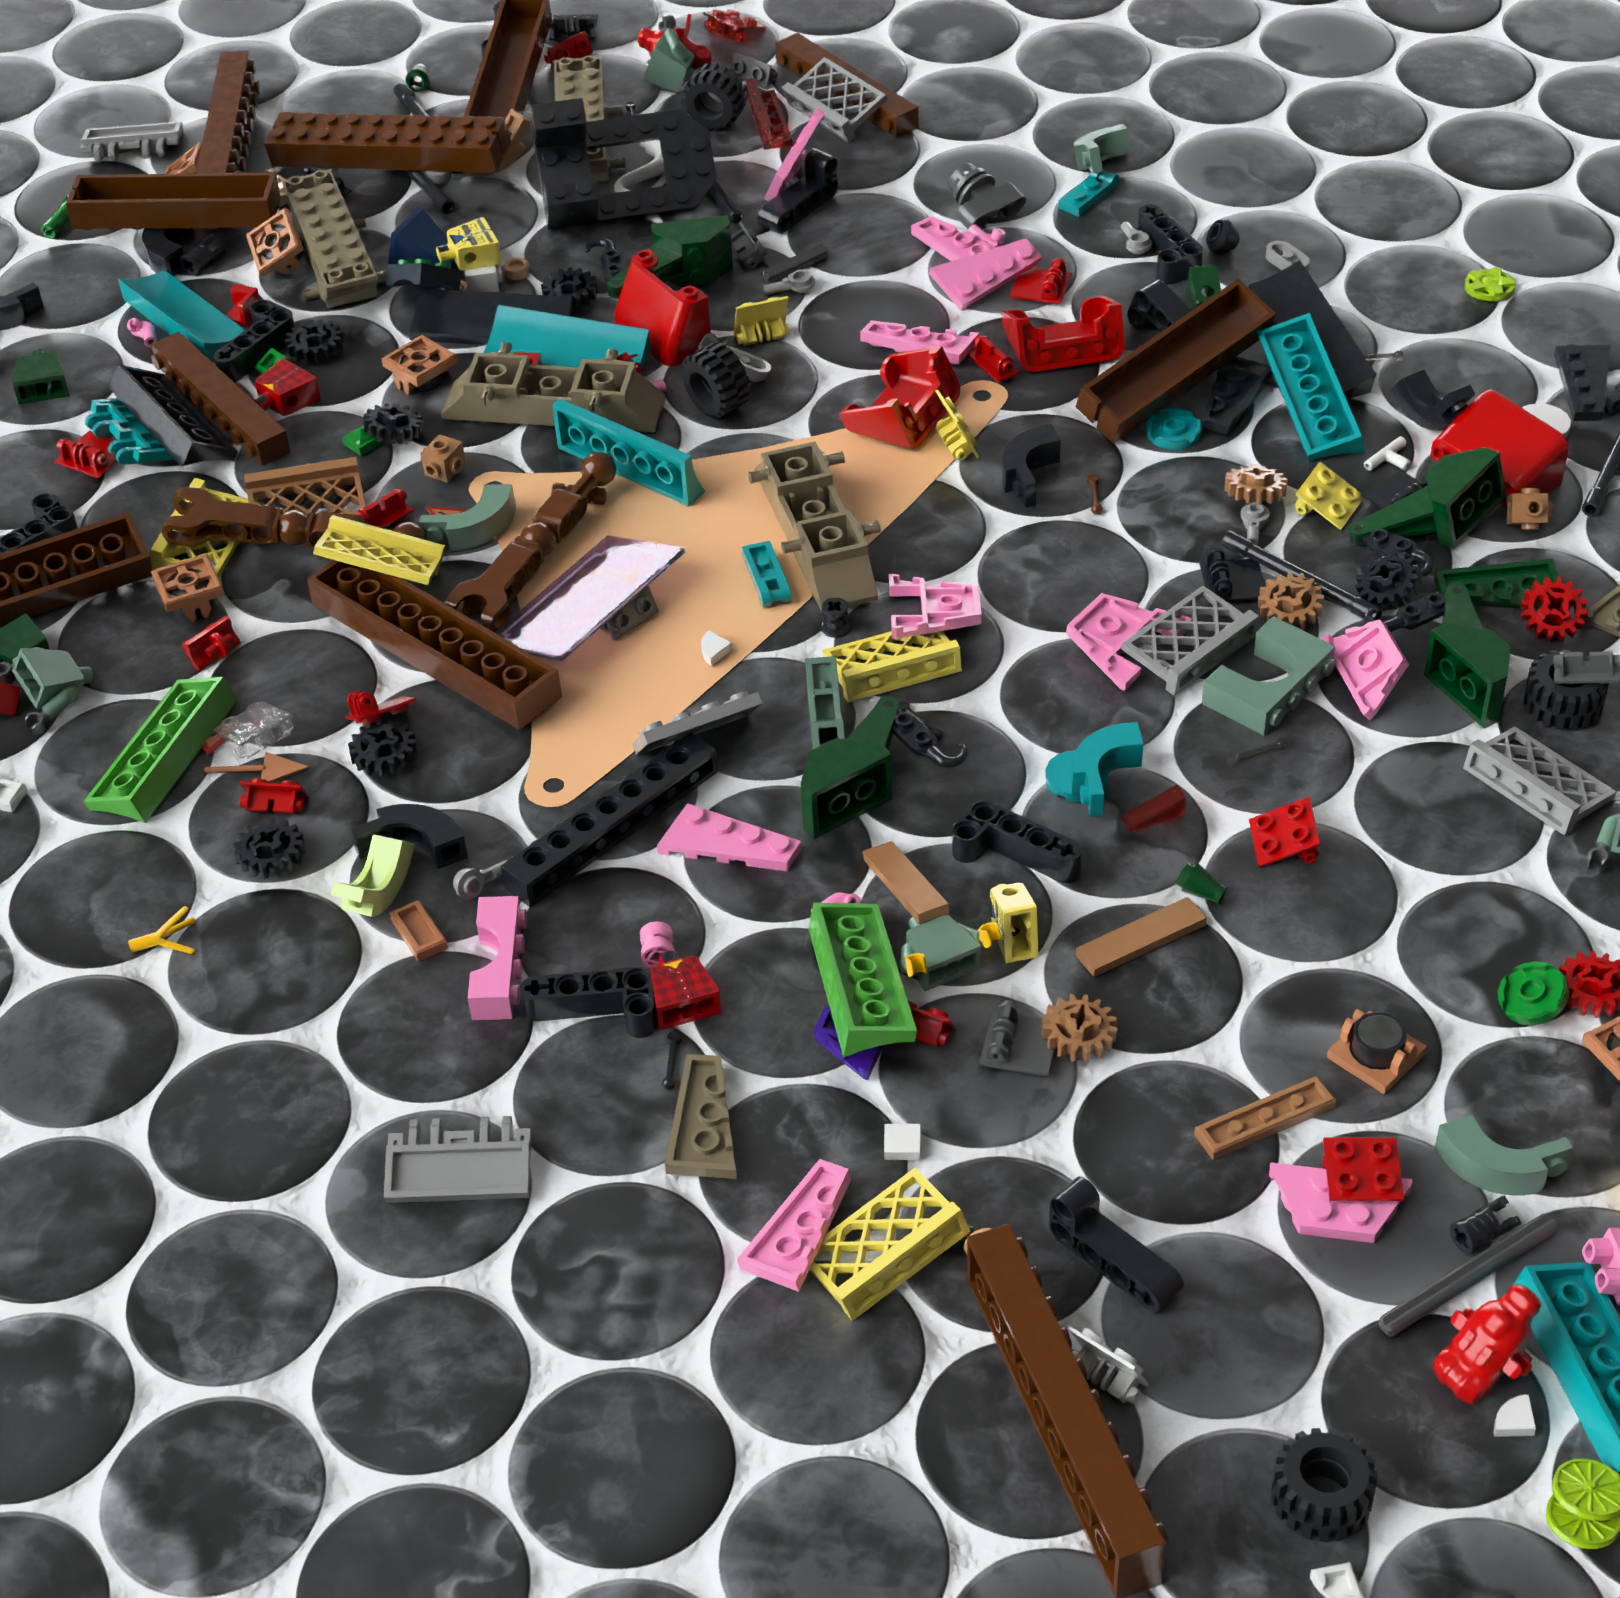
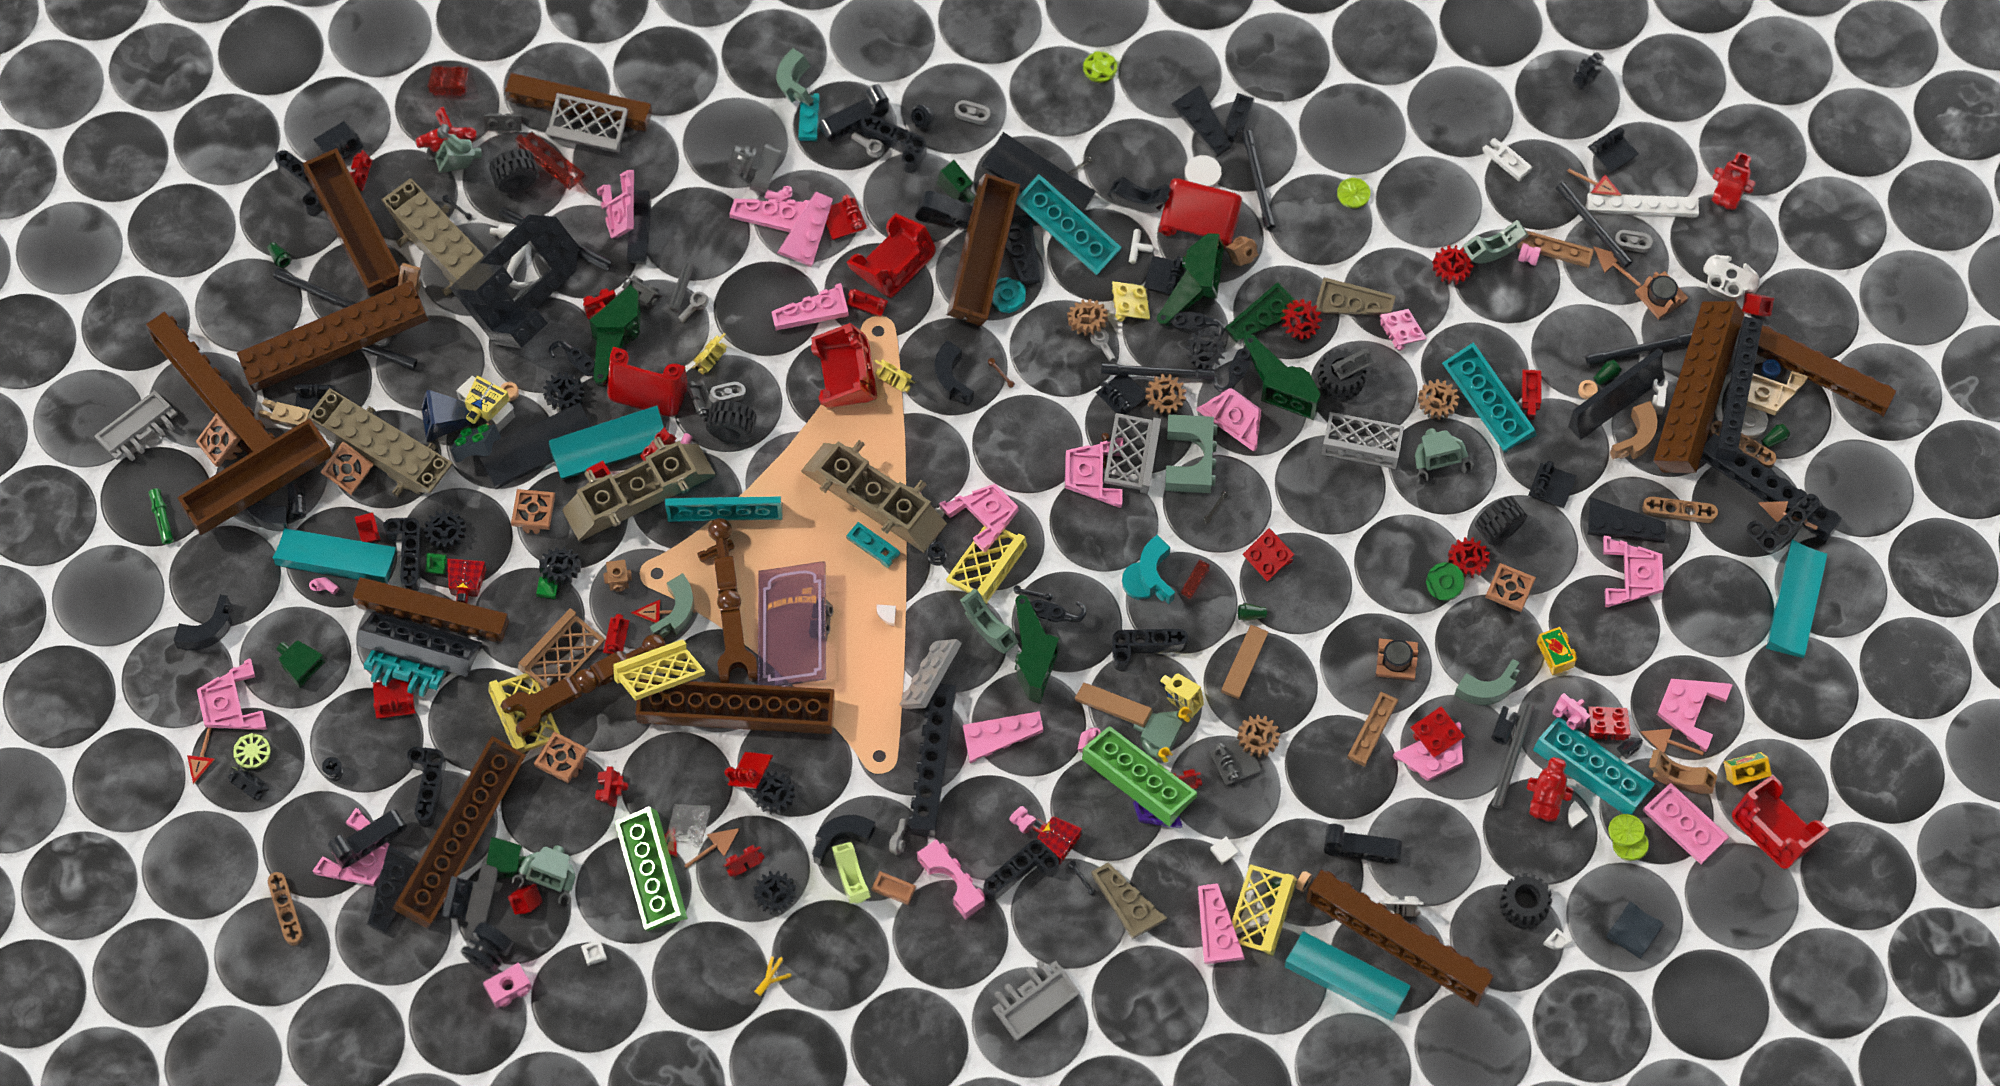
camera: 40 degrees left, 20 degrees up
none -> black beam [818,84,889,142]
none -> teal arch [1284,931,1411,1022]

